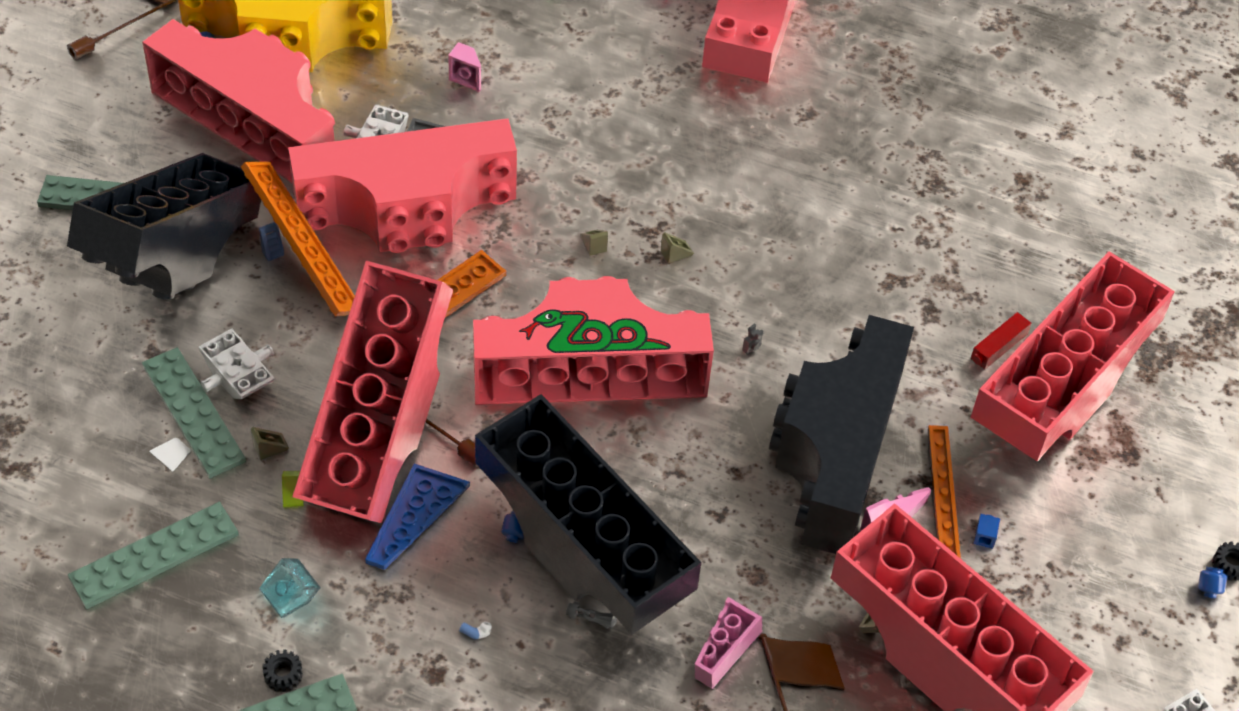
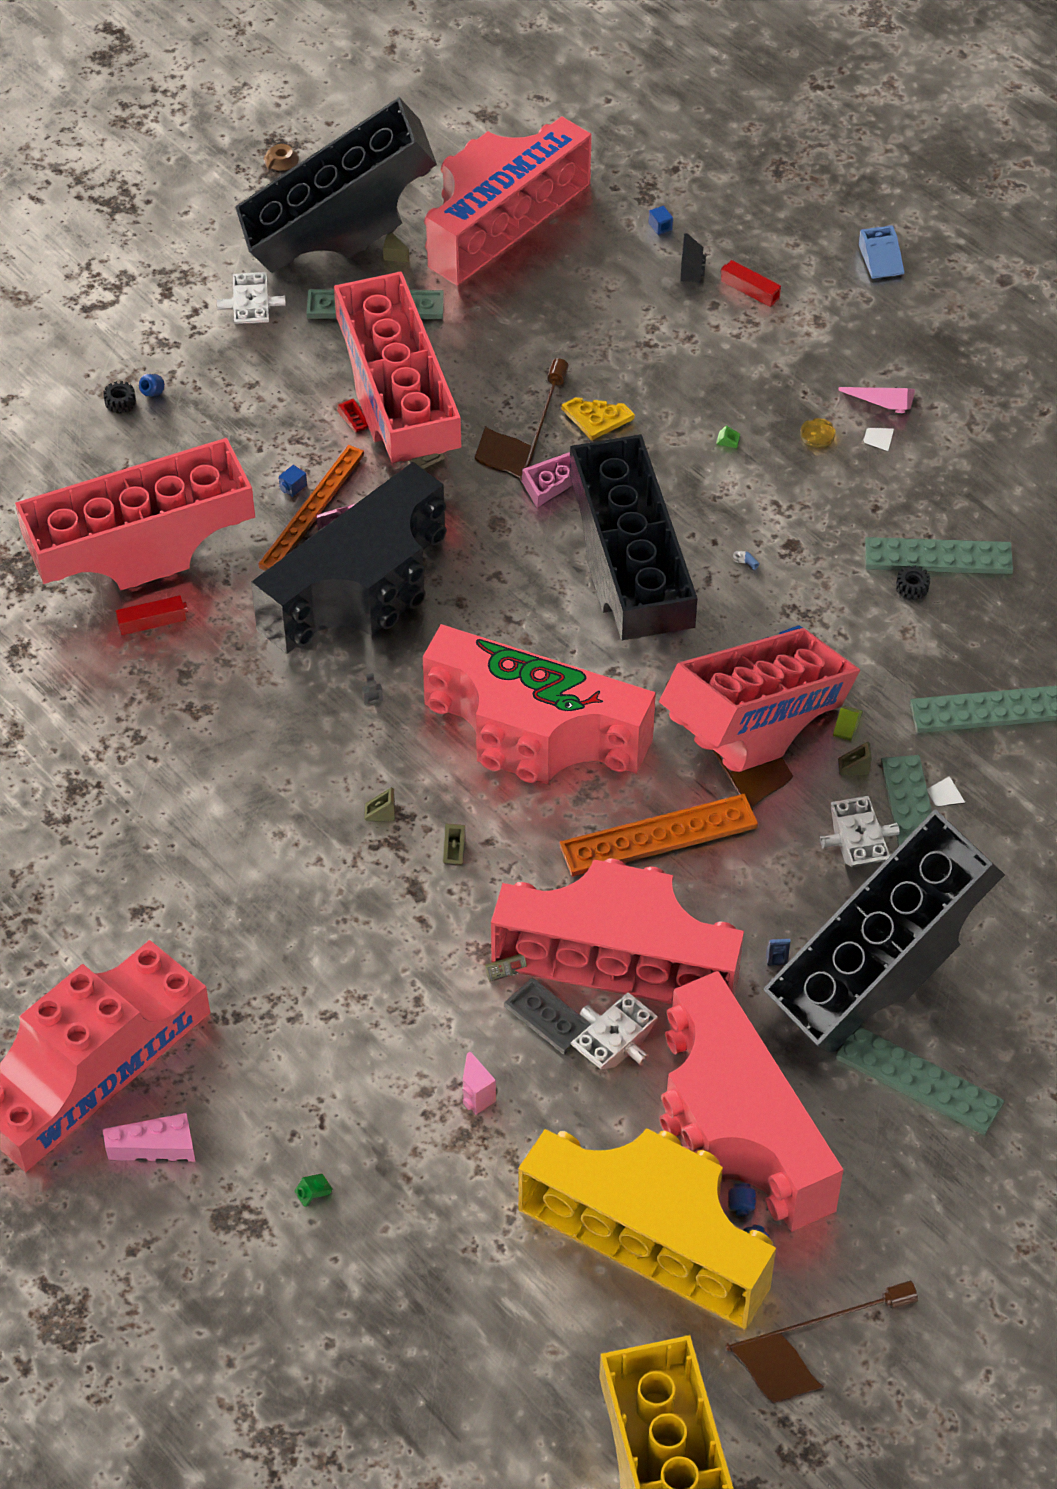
camera: 150 degrees left, 0 degrees up
orange plate [241,162,355,317] -> none
clear light blue slope [259,558,321,618] -> none

